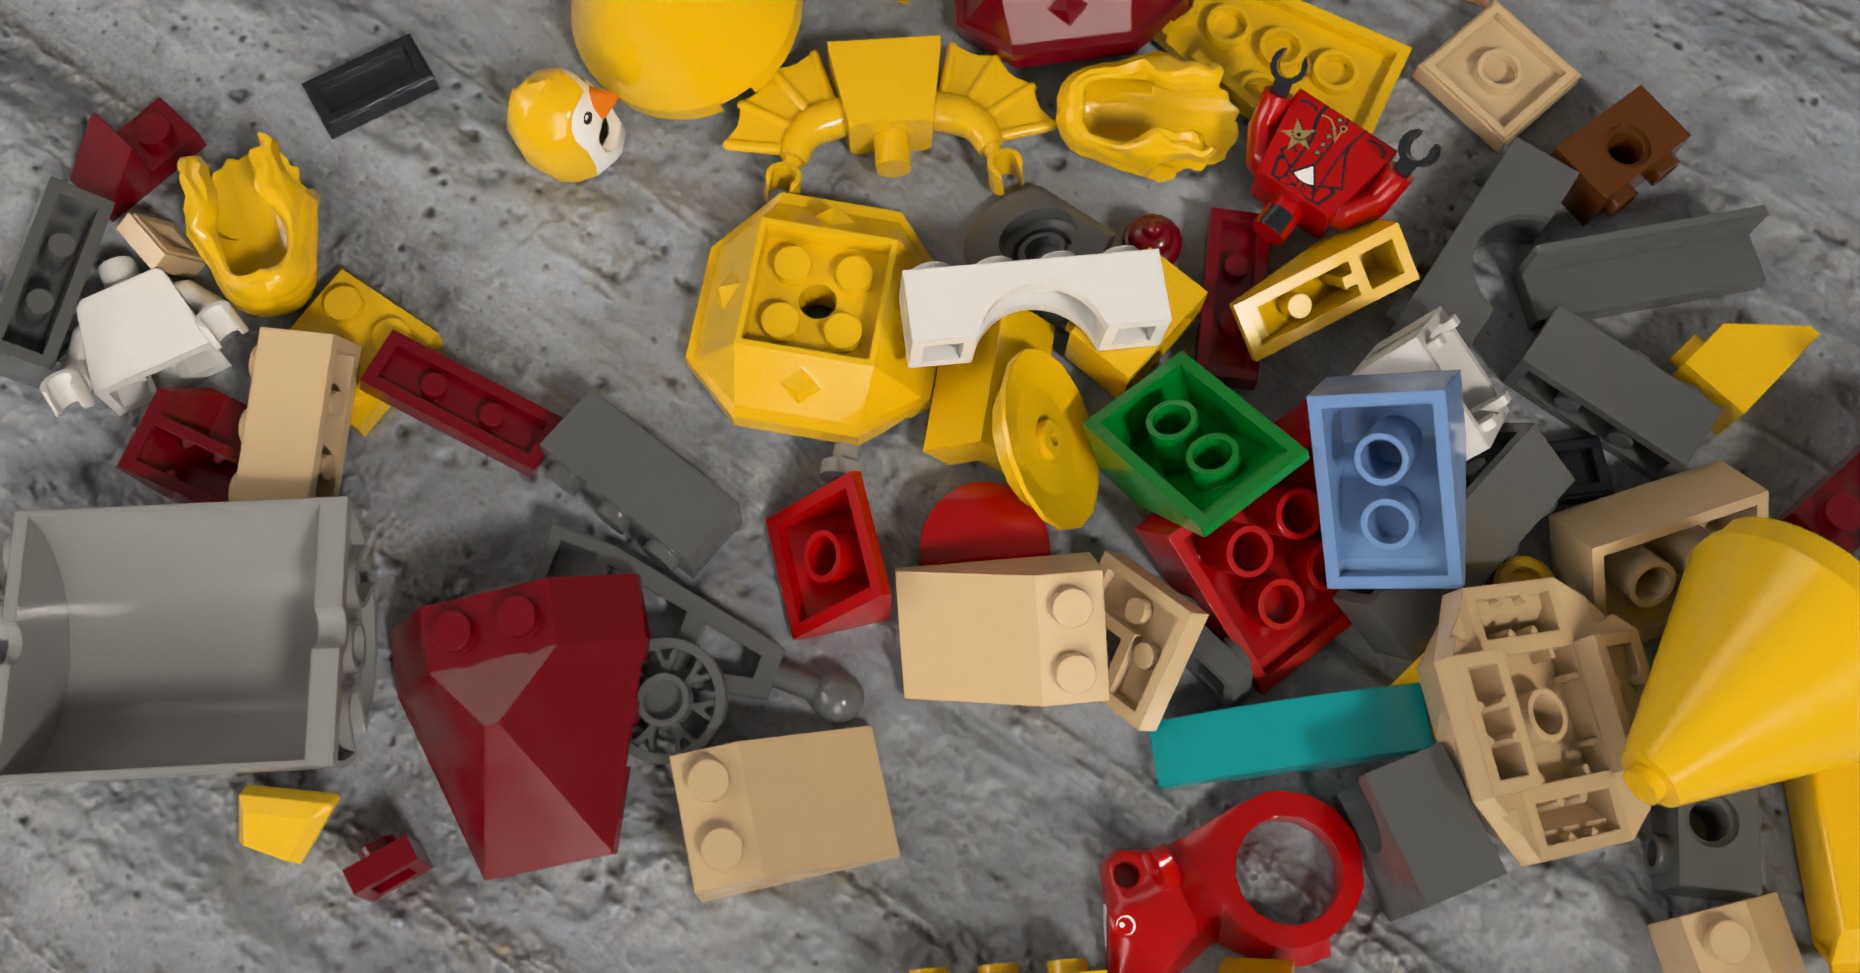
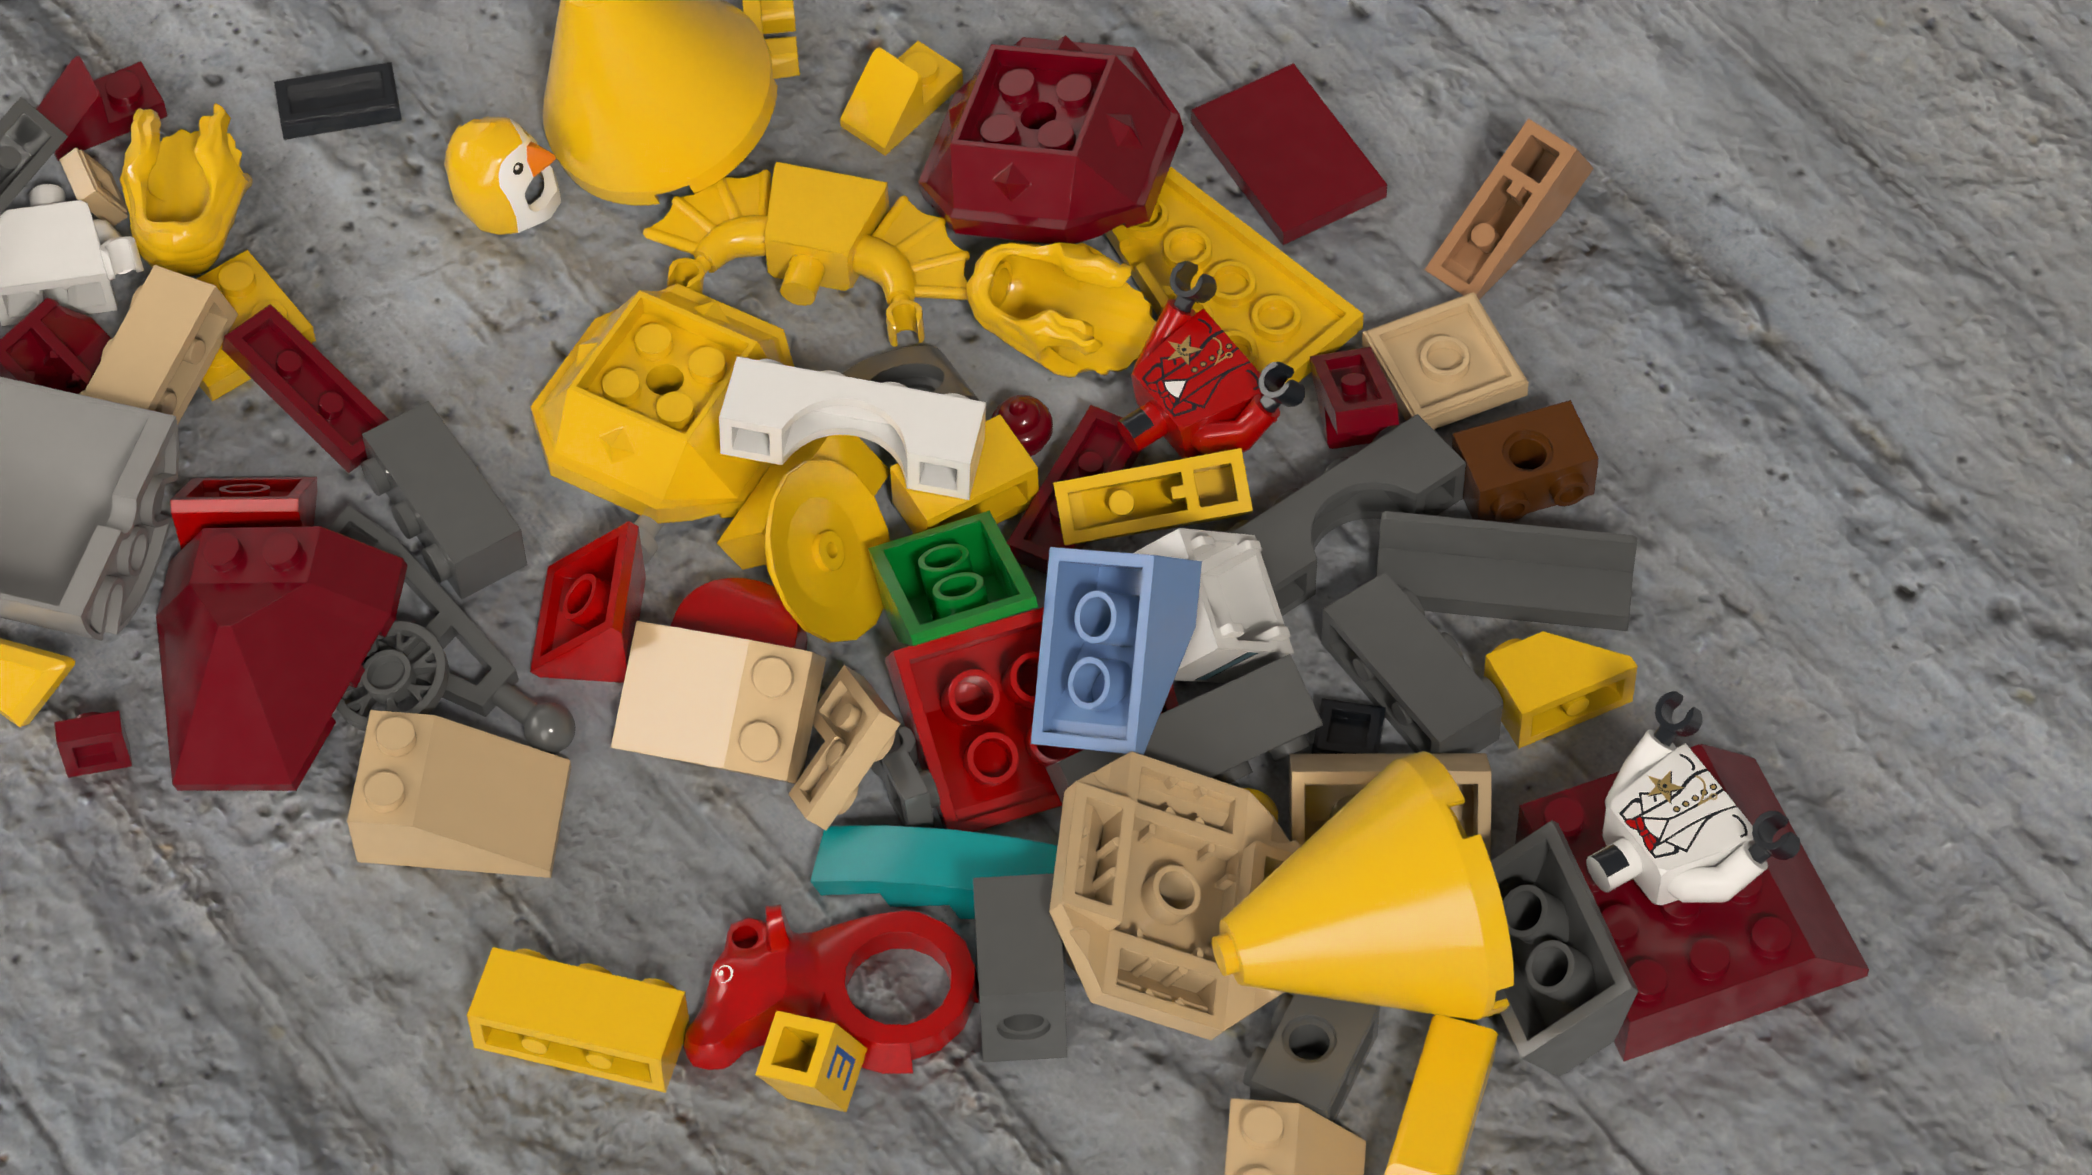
camera: 25 degrees right, 15 degrees down
none -> red slope [170,477,317,550]
none -> dark red slope [1310,347,1399,449]

